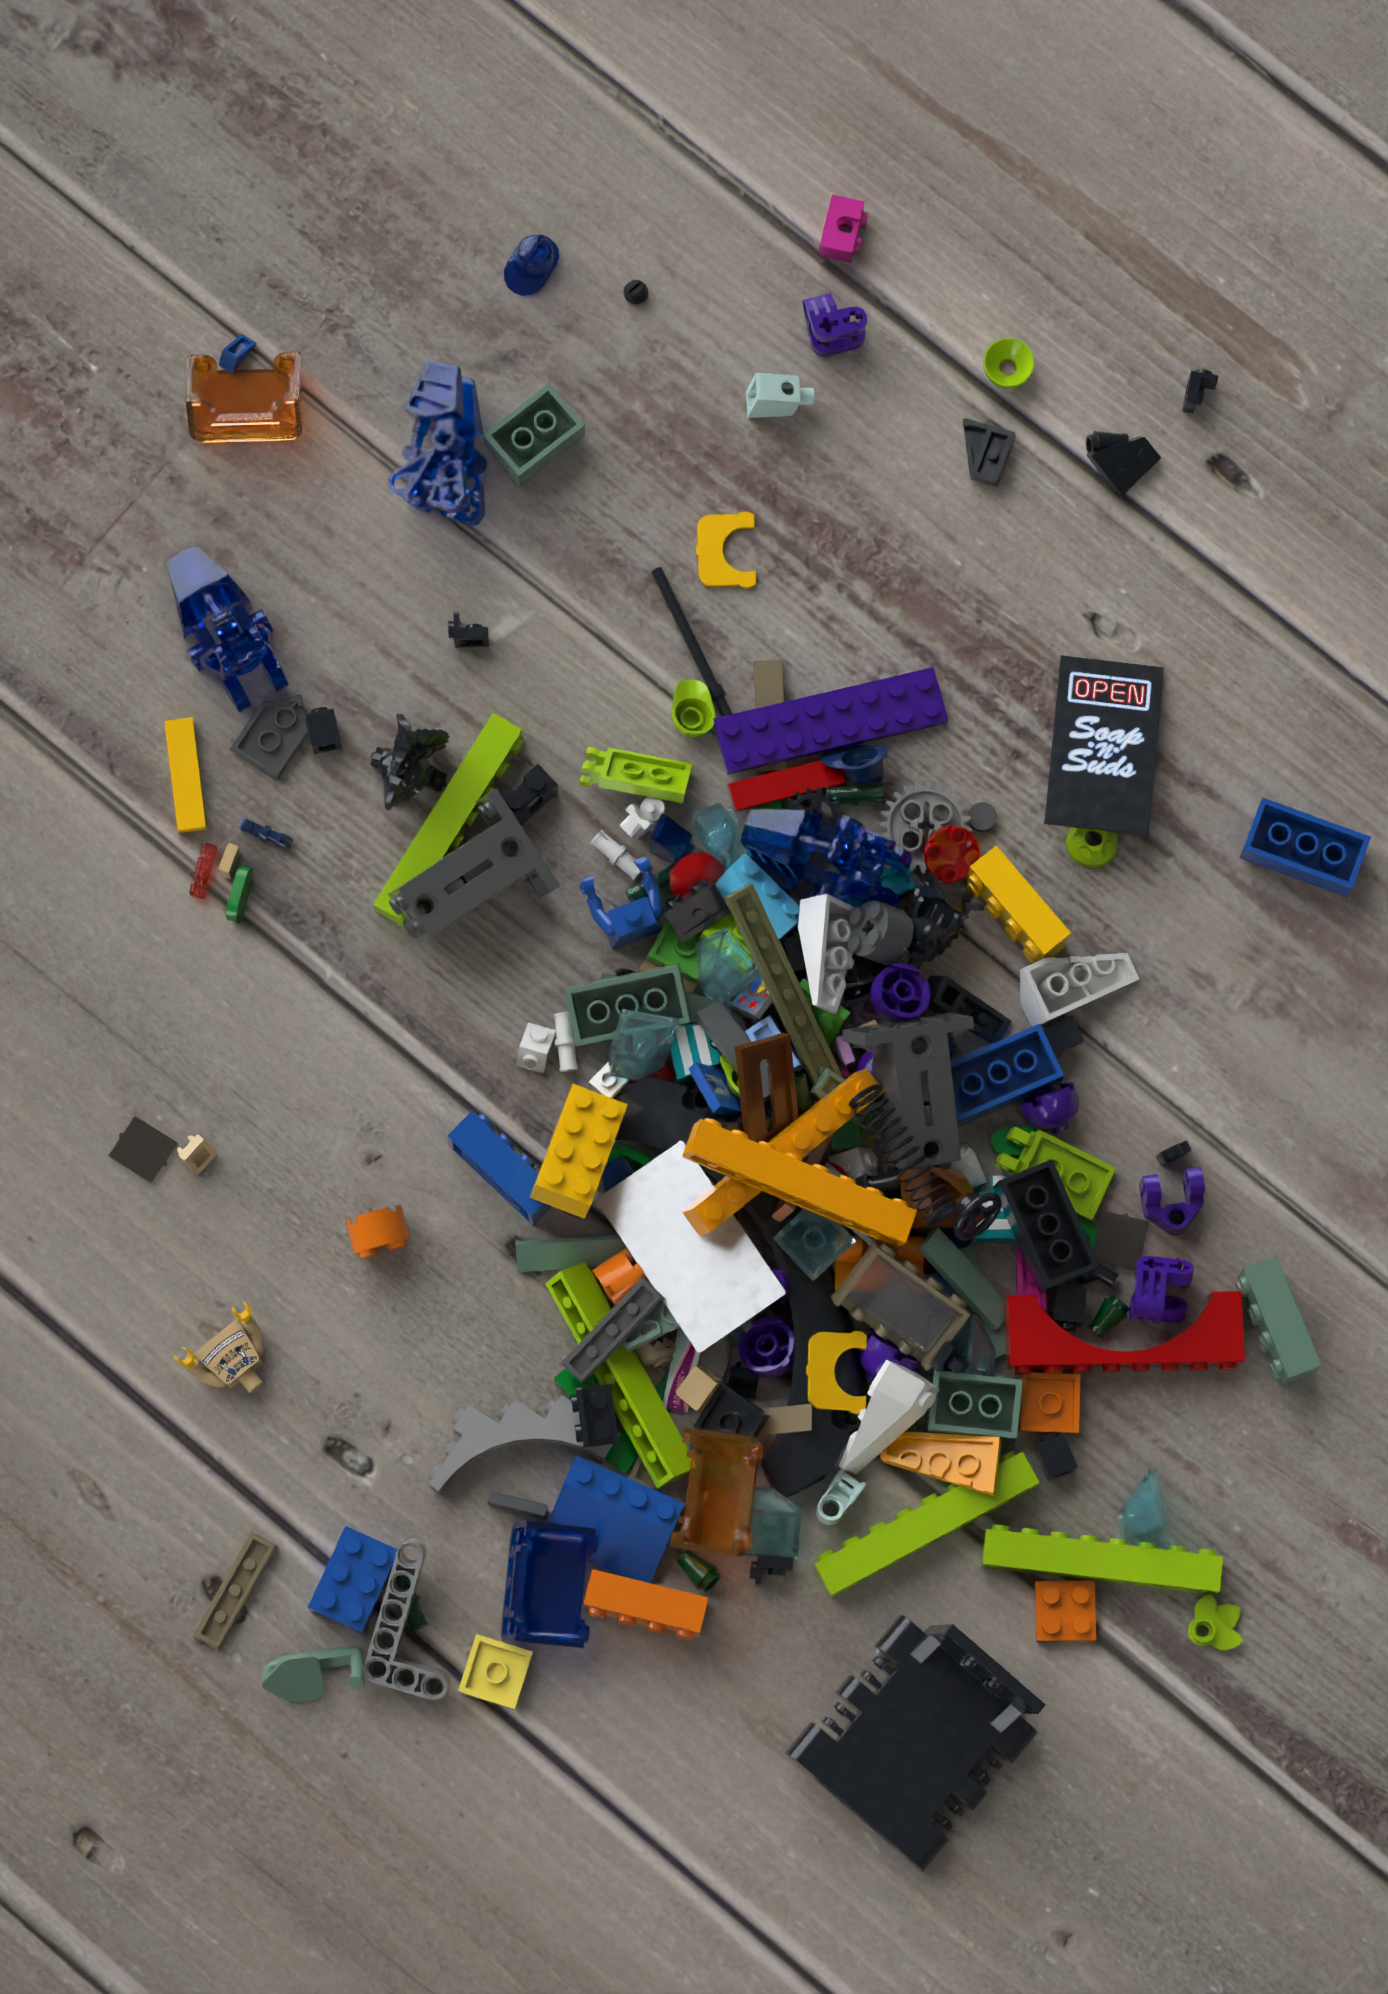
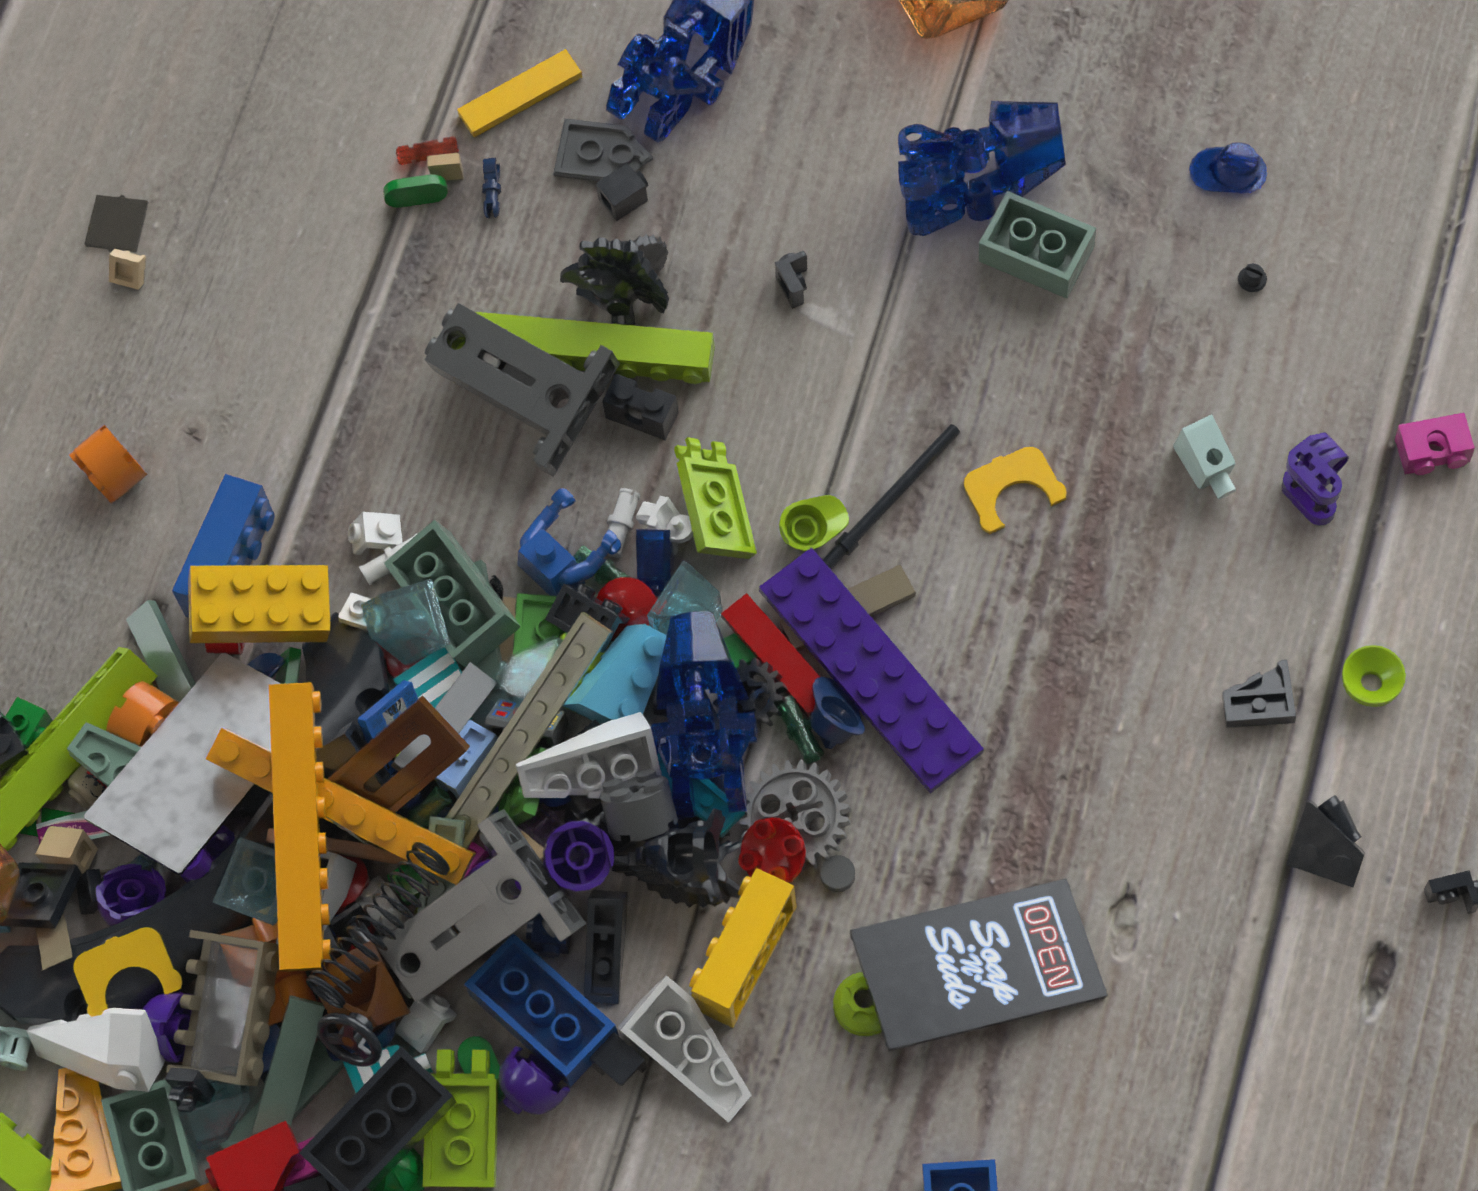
camera: 75 degrees right, 10 degrees down
dark grey tile [561,1277,665,1384] -> none

